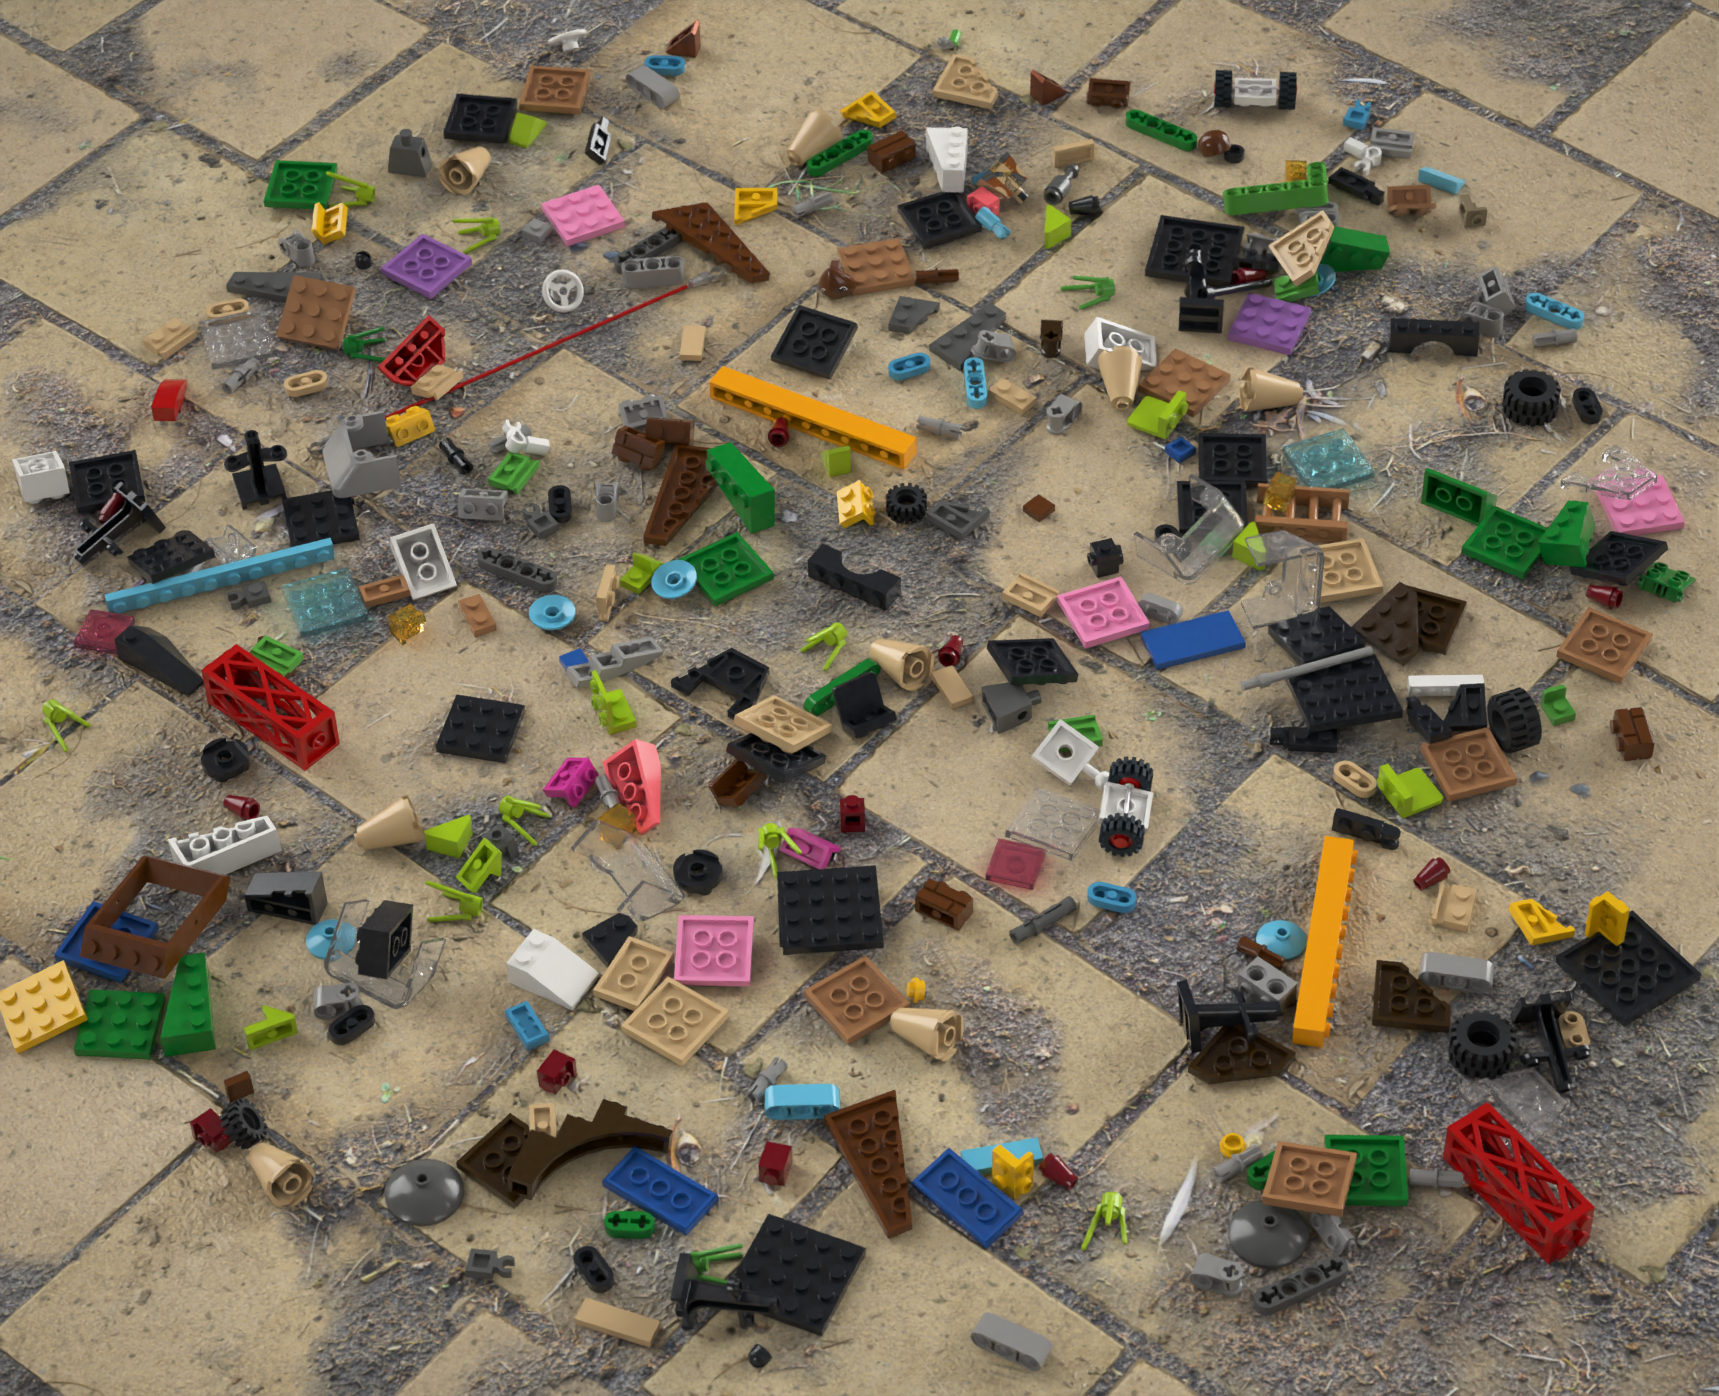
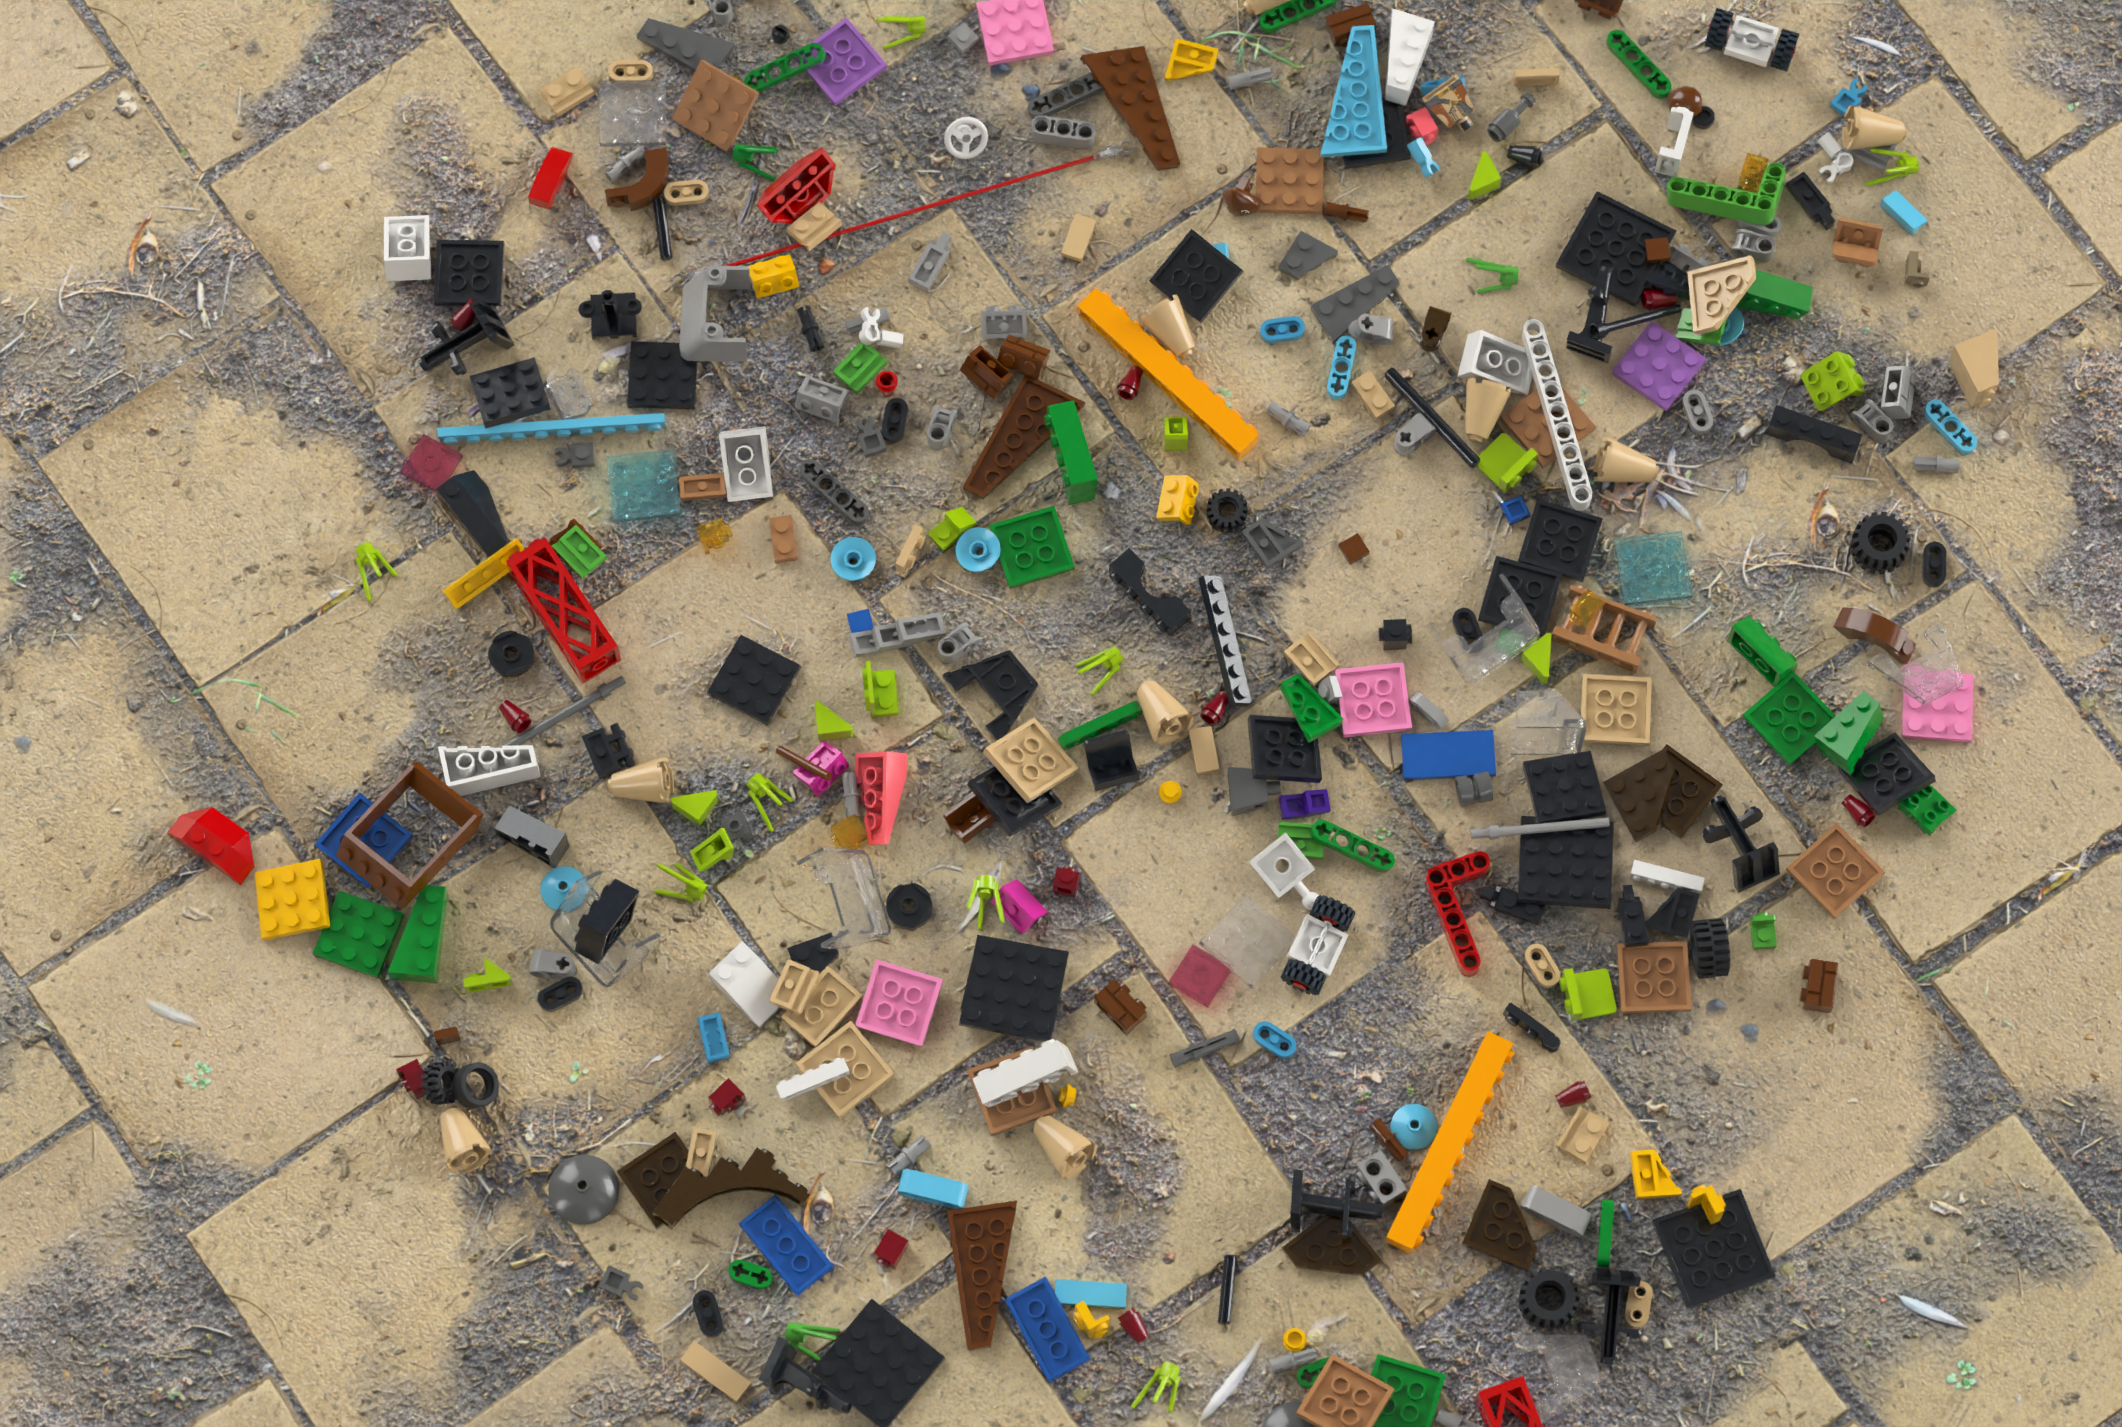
camera: 15 degrees right, 25 degrees up
none -> yellow plate [442,538,525,610]
none -> black tyre [452,1062,499,1109]
none -> dark grey bar [503,675,626,746]
none -> black plate [582,723,636,779]
none -> reddish brown arch [605,148,670,211]
none -> black axle [652,197,672,261]
none -> green beam [744,43,826,93]
none -> tan plate [769,959,819,1015]
none -> reddish brown bar [776,746,832,781]
none -> white piece [776,1058,850,1102]
none -> lime slope [814,700,854,741]
none -> red cone [875,371,898,397]
none -> light grey hinge [908,231,951,292]
none -> light grey piece [937,622,981,664]
none -> white wedge [973,1039,1078,1108]
none -> tan cone [1138,295,1195,360]
none -> yellow plate [1159,781,1182,804]
none -> plate [1198,575,1252,706]
none -> black axle [1218,1255,1237,1325]
none -> dark purple slope [1278,789,1331,820]
none -> green wing [1280,674,1344,743]
none -> green beam [1310,820,1395,873]
none -> light grey plate [1317,676,1342,705]
none -> medium azure wing [1320,25,1387,158]
none -> black axle [1385,367,1480,468]
none -> red beam [1425,851,1490,977]
none -> dark grey wheel [1455,771,1493,807]
none -> white beam [1522,319,1592,511]
none -> green beam [1596,1199,1614,1268]
none -> reddish brown tile [1644,237,1671,263]
none -> white panel [1655,107,1694,177]
none -> light grey plate [1682,390,1713,434]
none -> black piece [1703,795,1780,893]
none -> lime bracket [1801,351,1867,411]
none -> reddish brown arch [1833,607,1917,664]
none -> tan cone [1842,105,1907,150]
none -> lime plant [1864,148,1919,187]
none -> tan slope [1948,329,1999,408]

